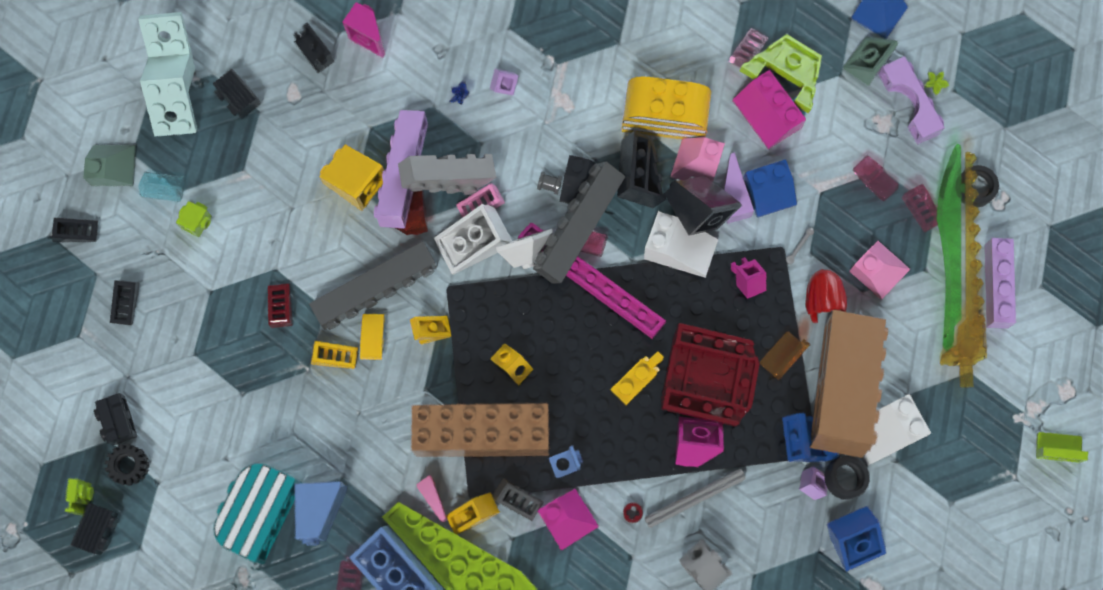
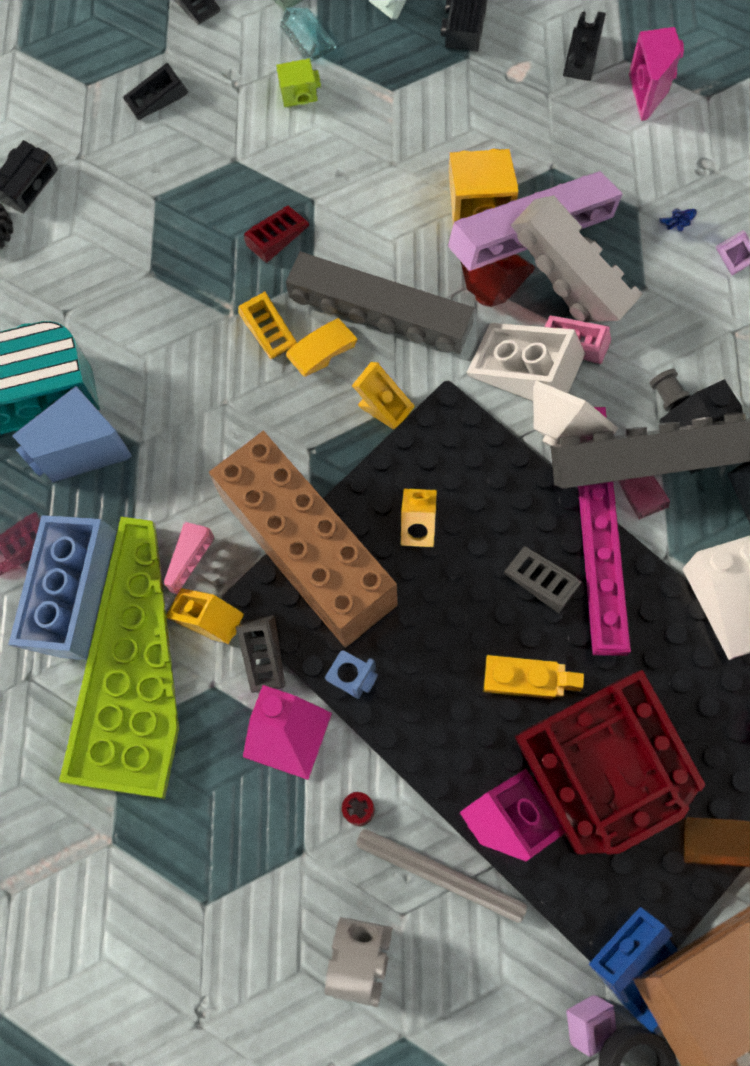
camera: 55 degrees right, 5 degrees down
none -> dark grey slope [504,546,582,613]

